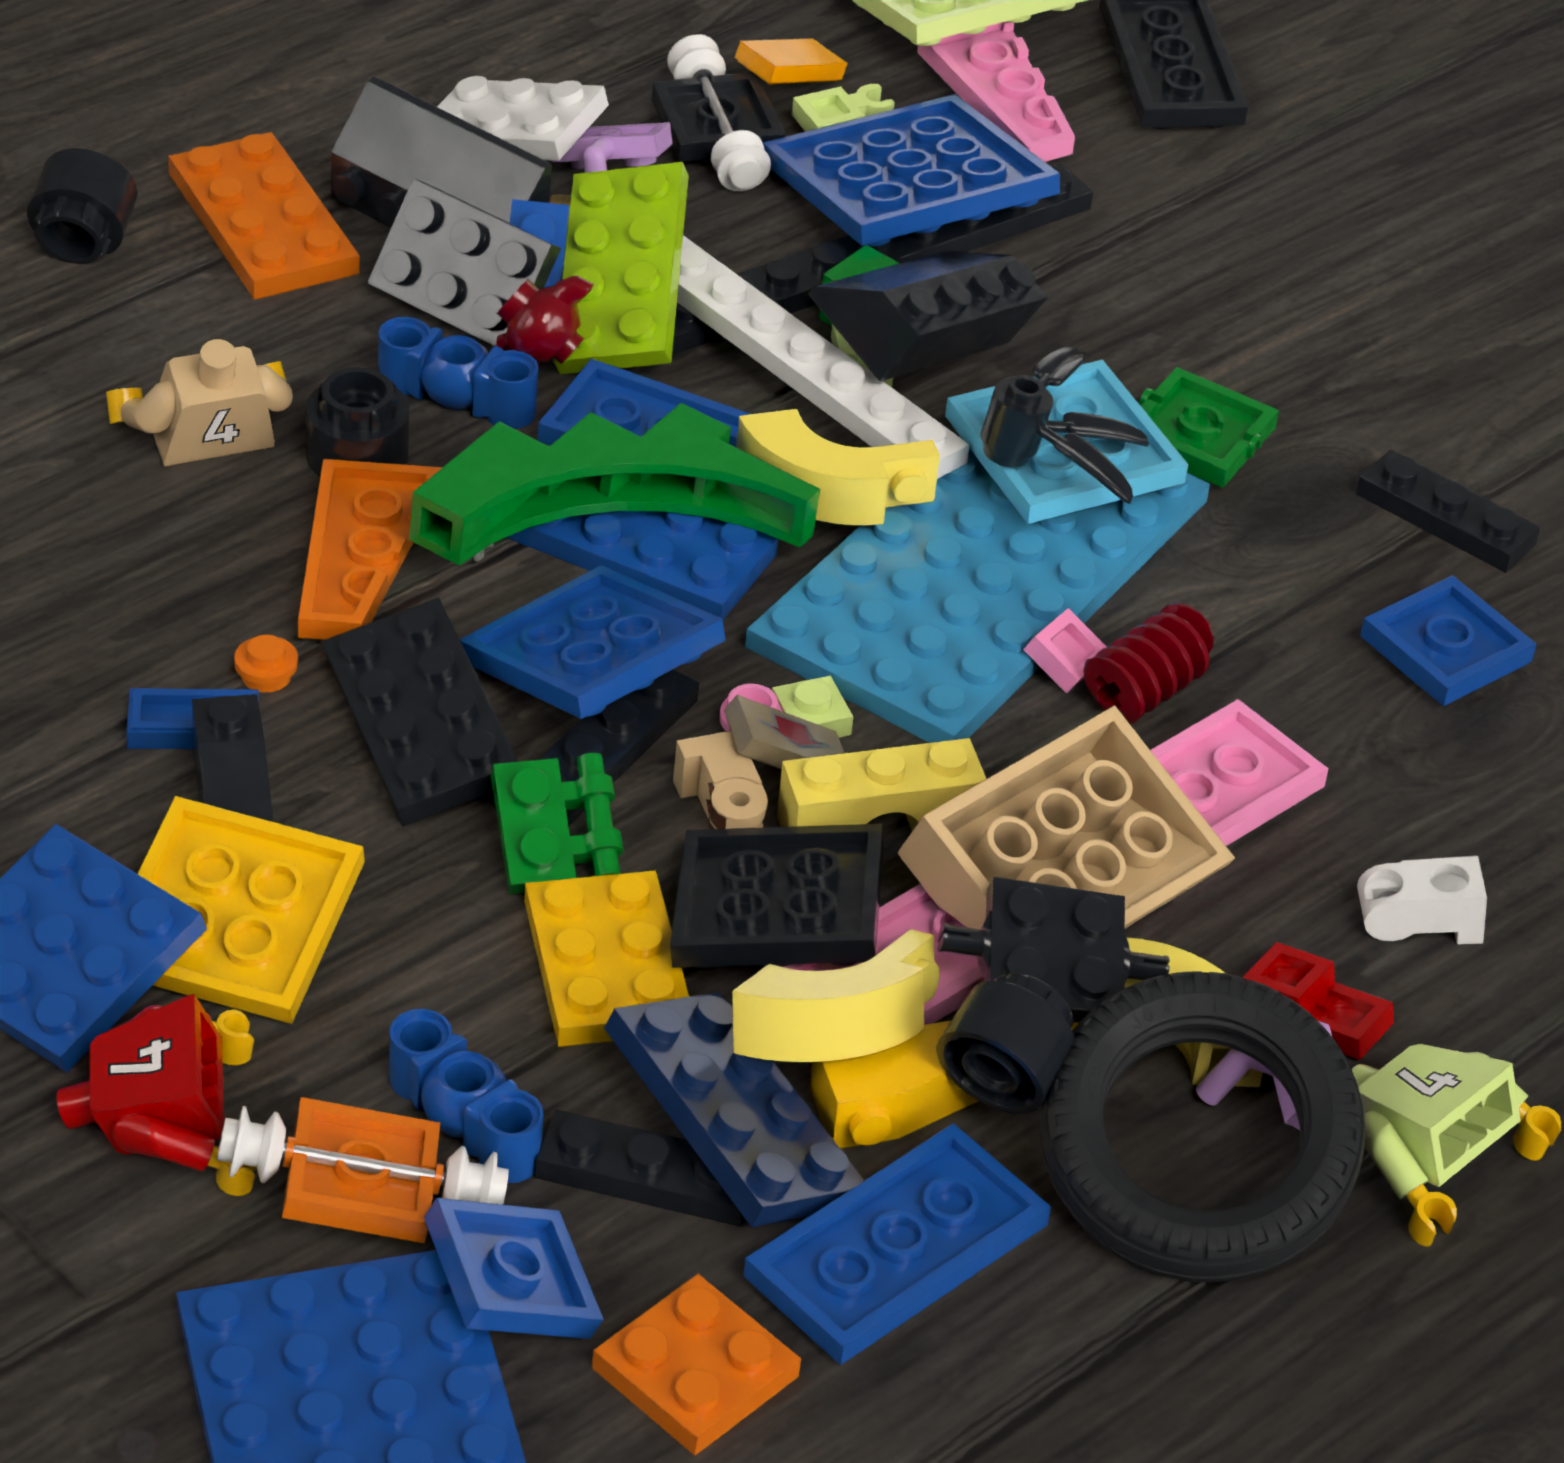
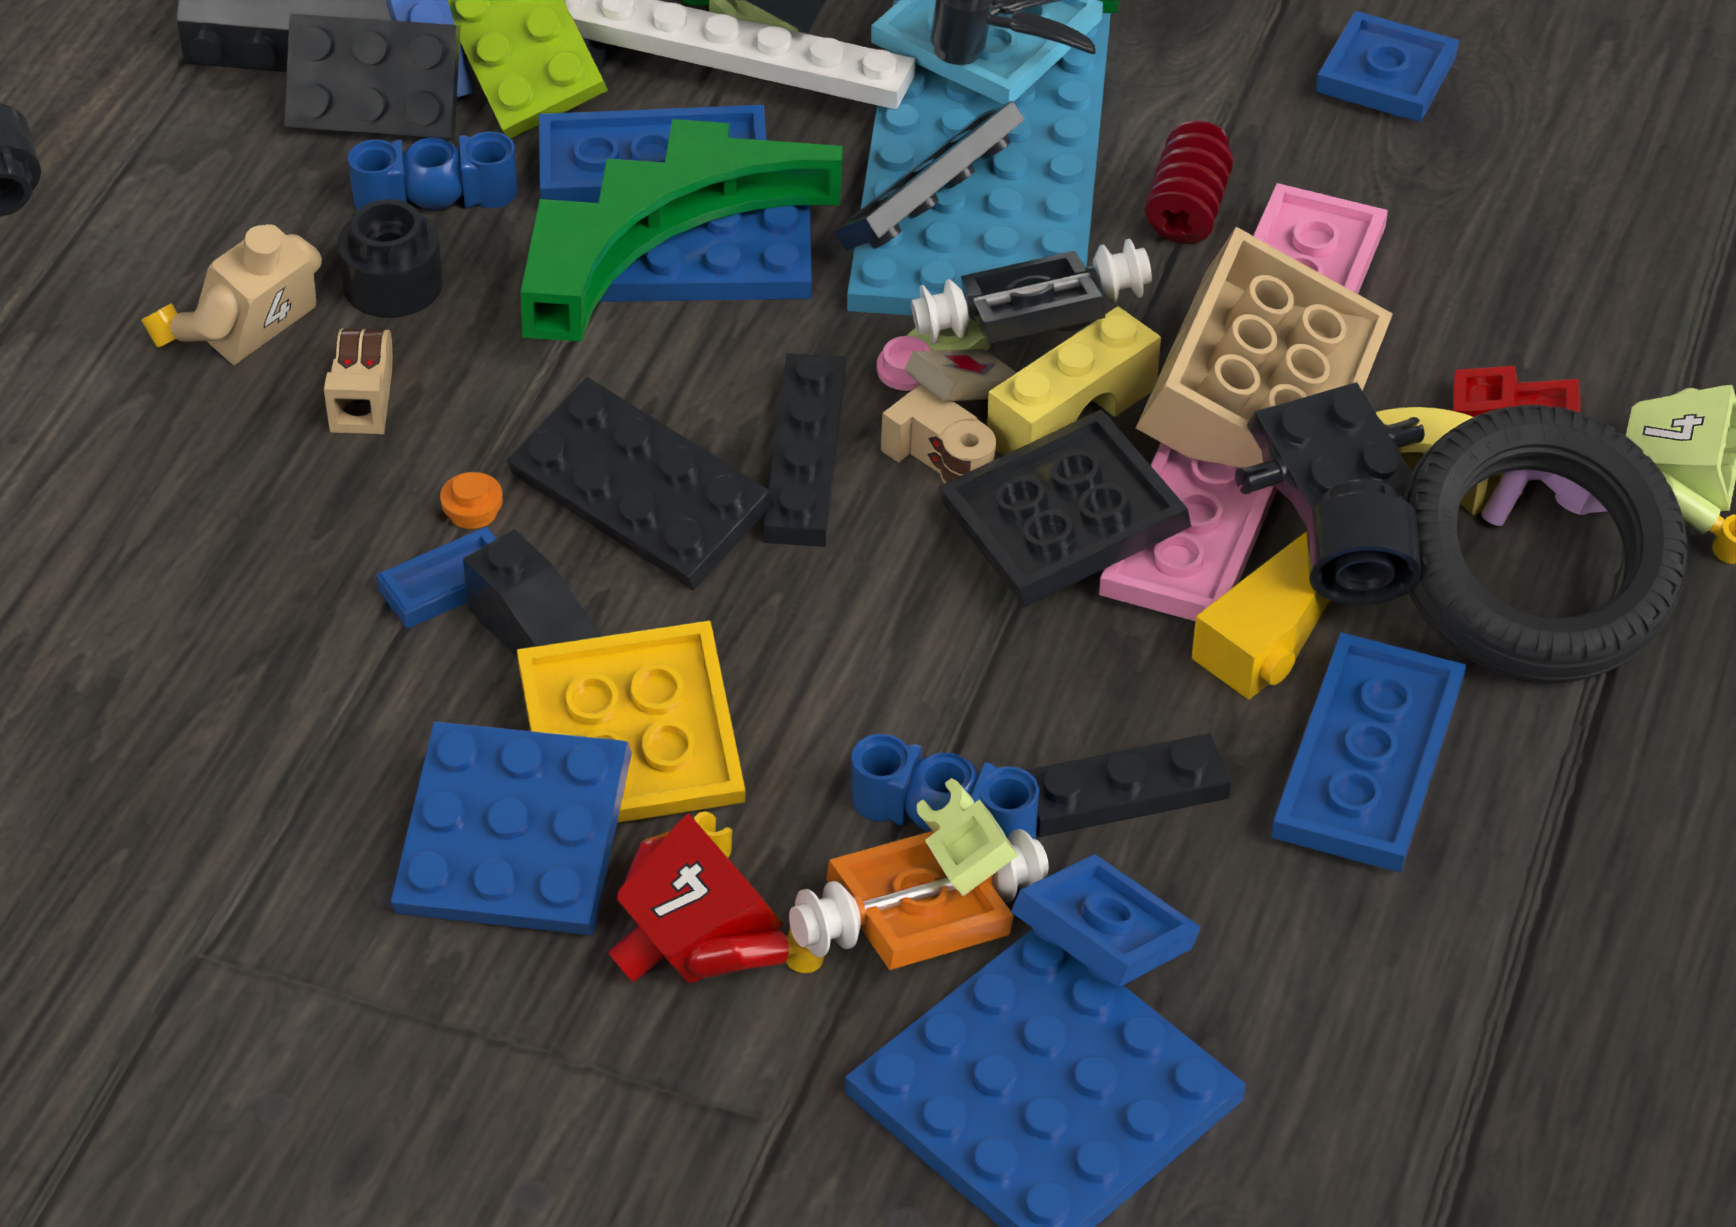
camera: 25 degrees left, 5 degrees up
orange plate [168,132,360,300] -> none
orange wing [298,459,443,640] -> none
blue plate [459,565,726,719] -> none
green plate [491,753,624,895] -> none
dark red piece [495,275,594,365] -> none
yellow plate [524,870,689,1047] -> none
orange plate [592,1274,801,1456] -> none
dark blue plate [604,992,865,1227] -> none
light yellow arch [732,929,940,1062] -> none
light yellow arch [736,409,940,525] -> none
bright pink plate [1023,608,1106,694] -> none
white leg [1357,856,1487,944] -> none
none -> tan leg [324,328,393,434]
none -> plate [834,101,1025,251]
none -> plate [911,239,1152,345]
none -> yellowish green plate [917,778,1018,896]

